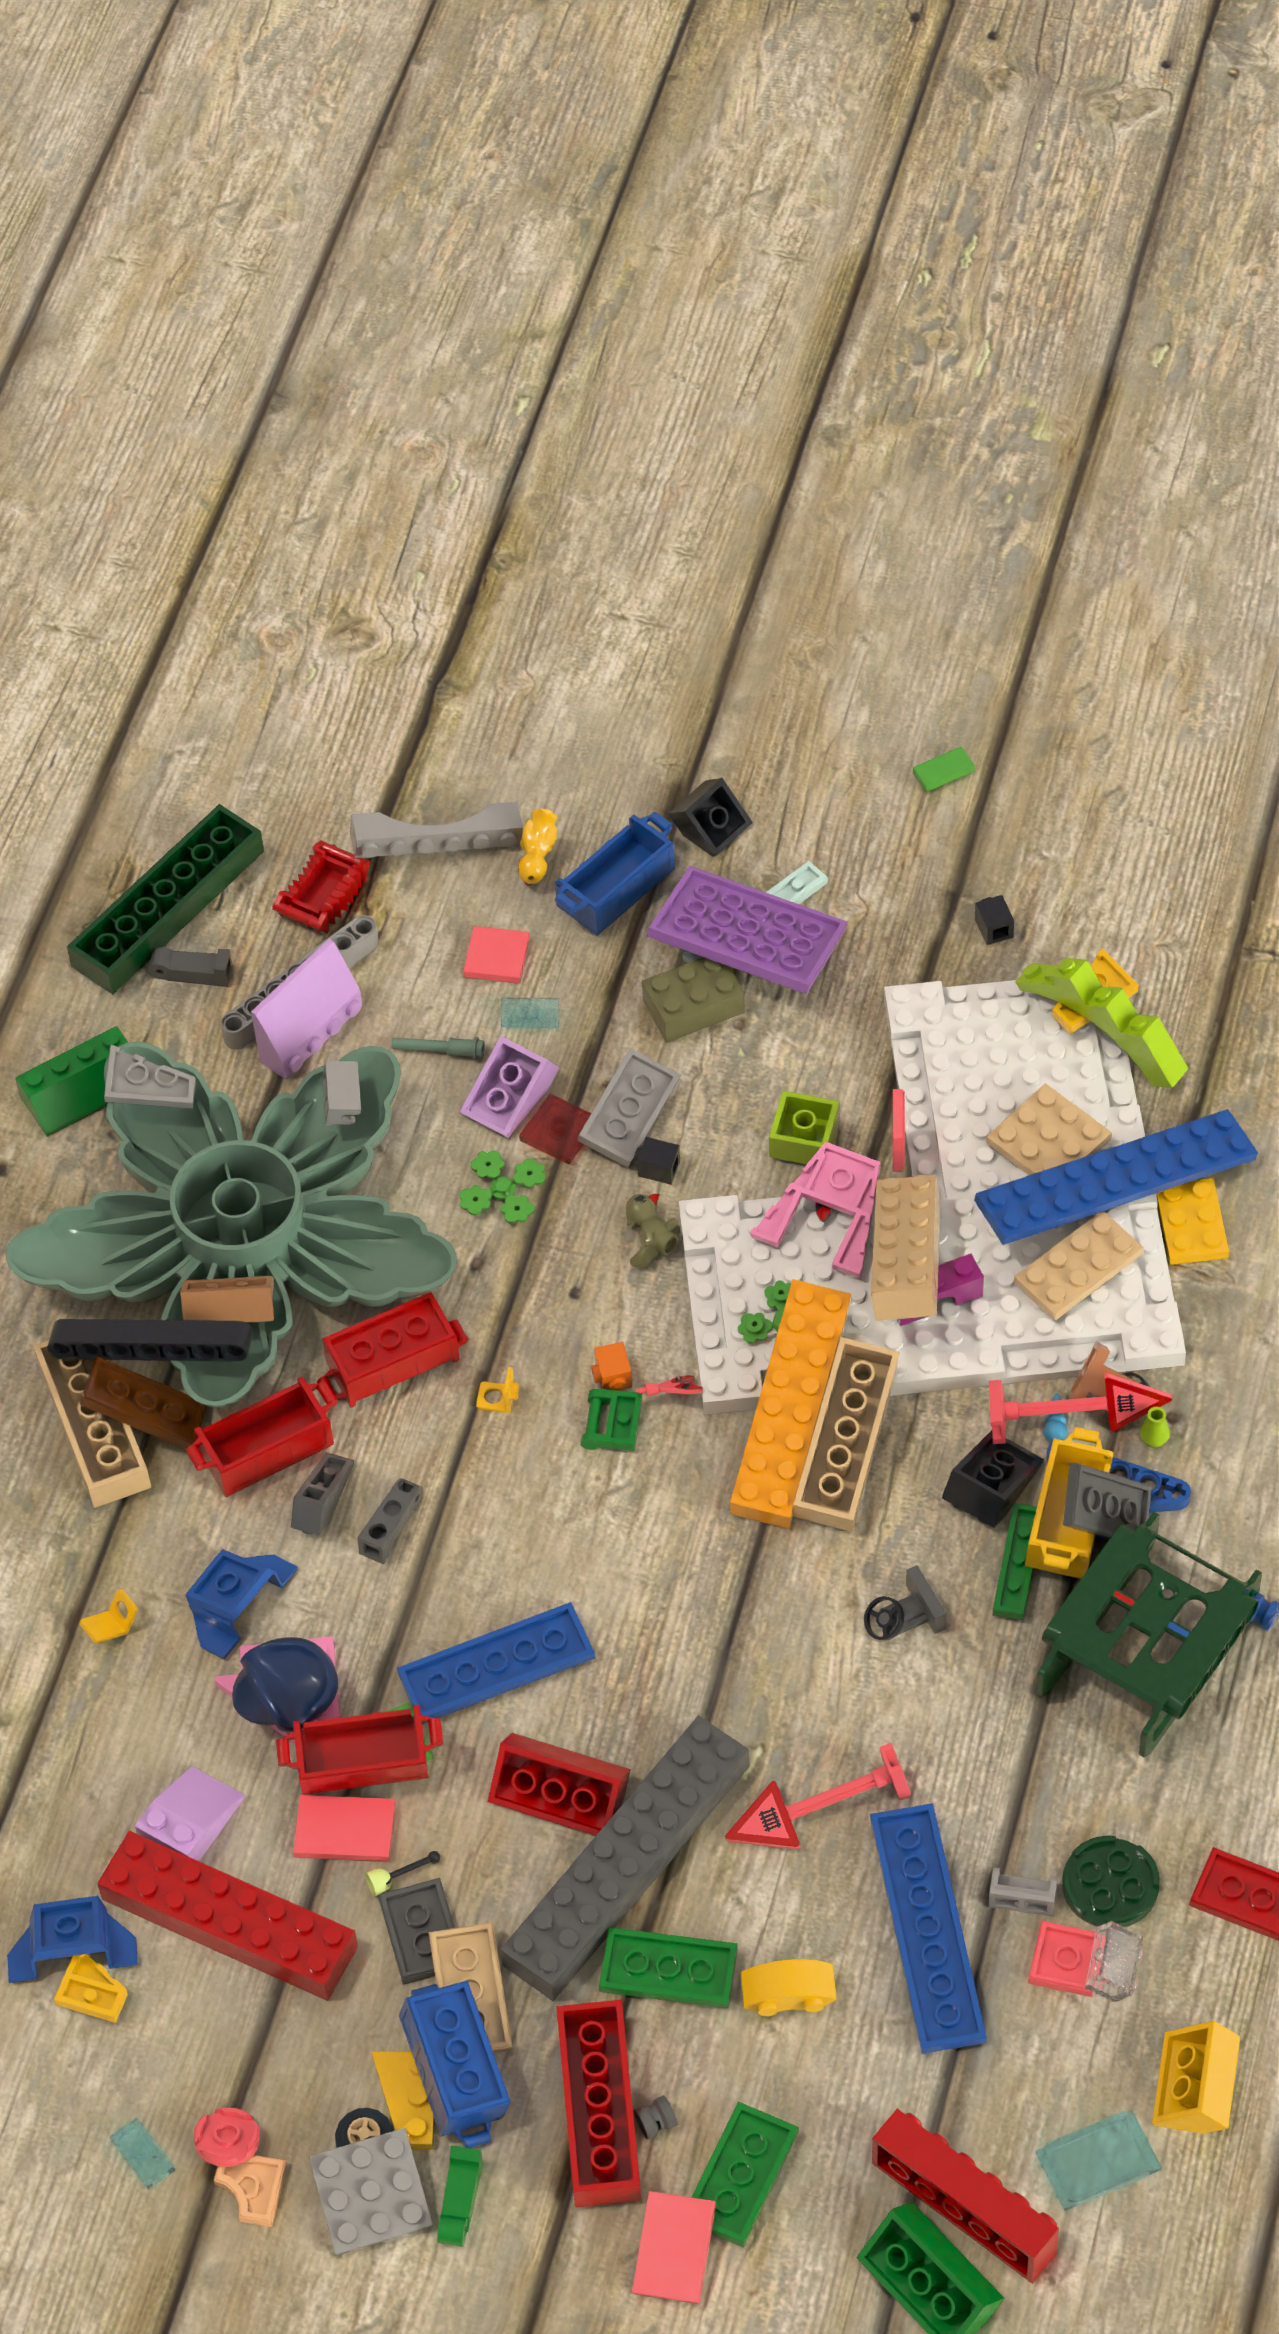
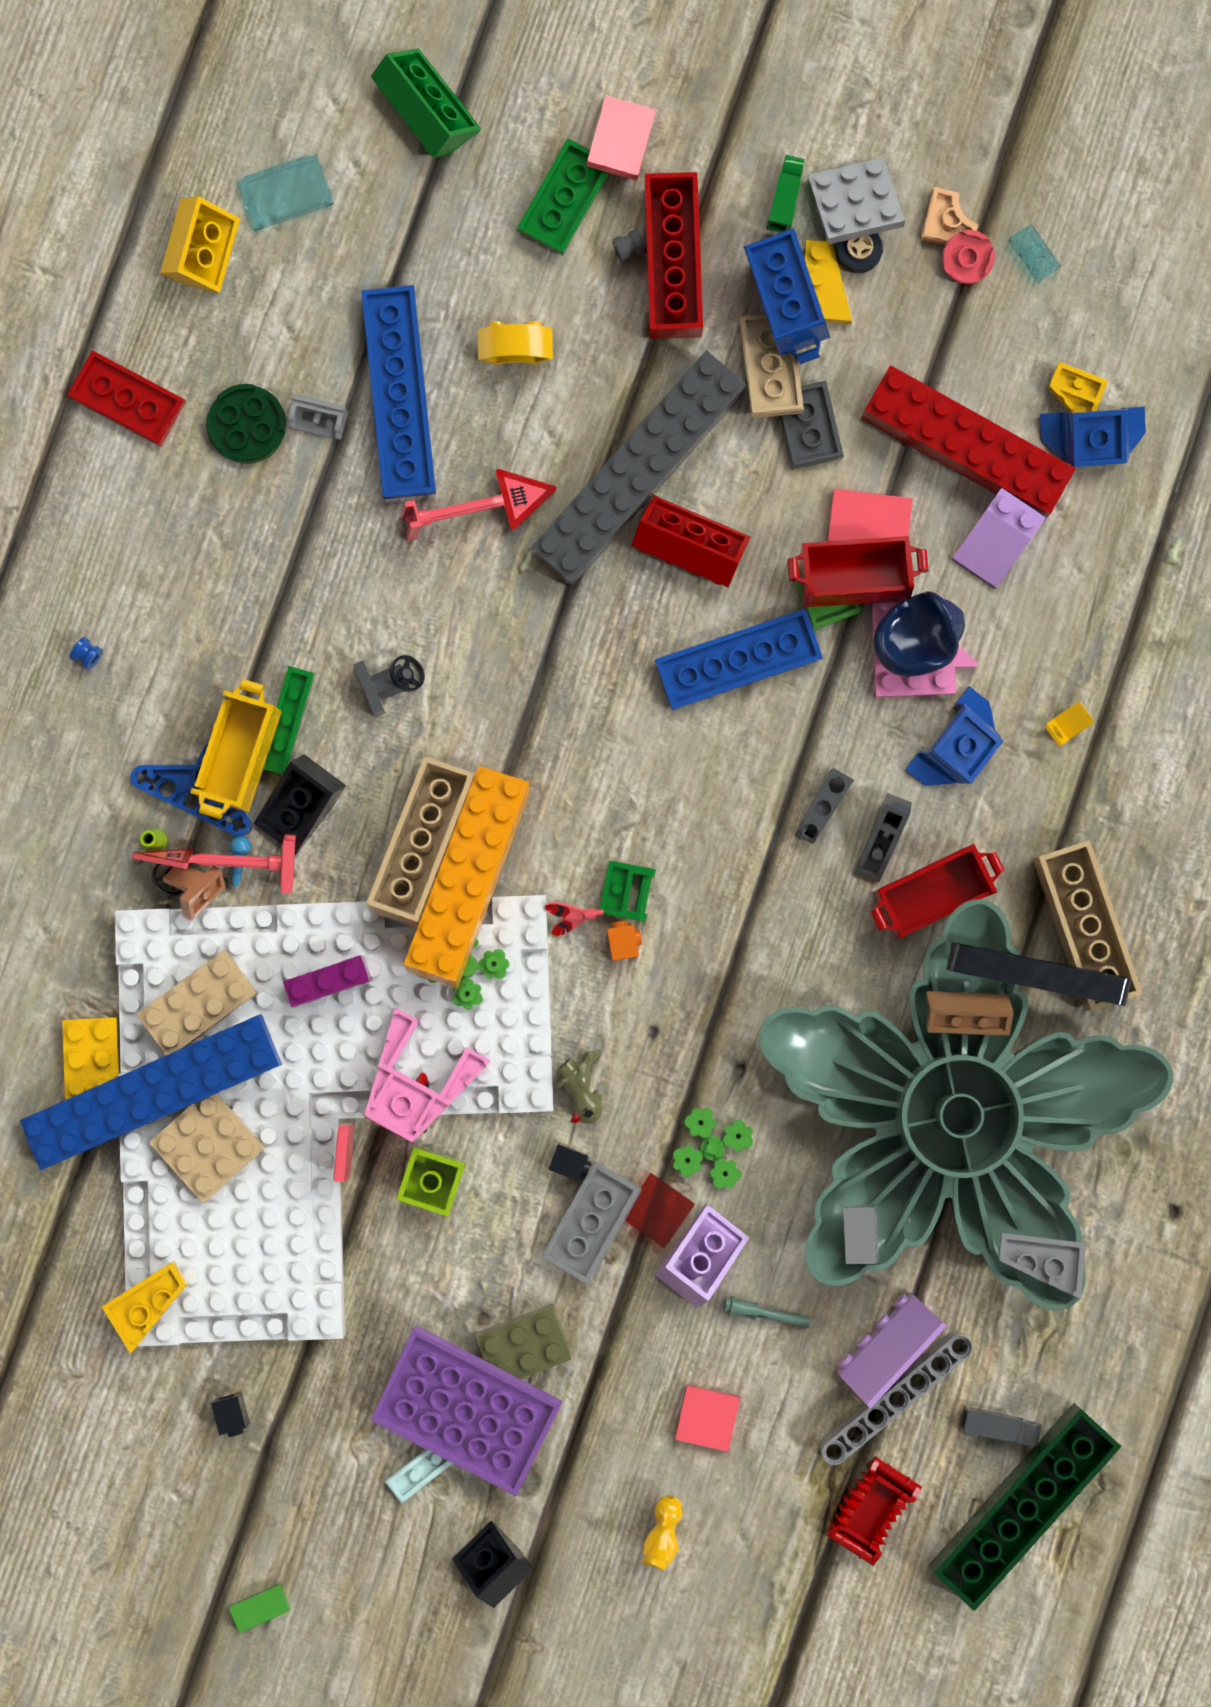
camera: 175 degrees right, 30 degrees up
green slope [15,1026,128,1137] -> none
reddish brown tile [80,1356,206,1449] -> none
red container [317,1292,468,1408] -> none
light grey arch [350,802,523,858] -> none
hinge [365,1851,440,1897] -> none
yellow bracket [476,1367,519,1413] -> none
clear light blue plate [501,997,559,1028] -> none
blue container [555,812,675,936] -> none
green plate [599,1927,738,2008] -> none
tan brick [871,1175,941,1321] -> none
red brick [872,2108,1059,2284] -> none
lime arch [1016,958,1189,1088] -> none
coral tile [1028,1920,1105,1997] -> none
dark green piece [1036,1512,1262,1757] -> none
dark grey tile [1063,1463,1152,1539] -> none
clear brick [1085,1921,1144,2002] -> none

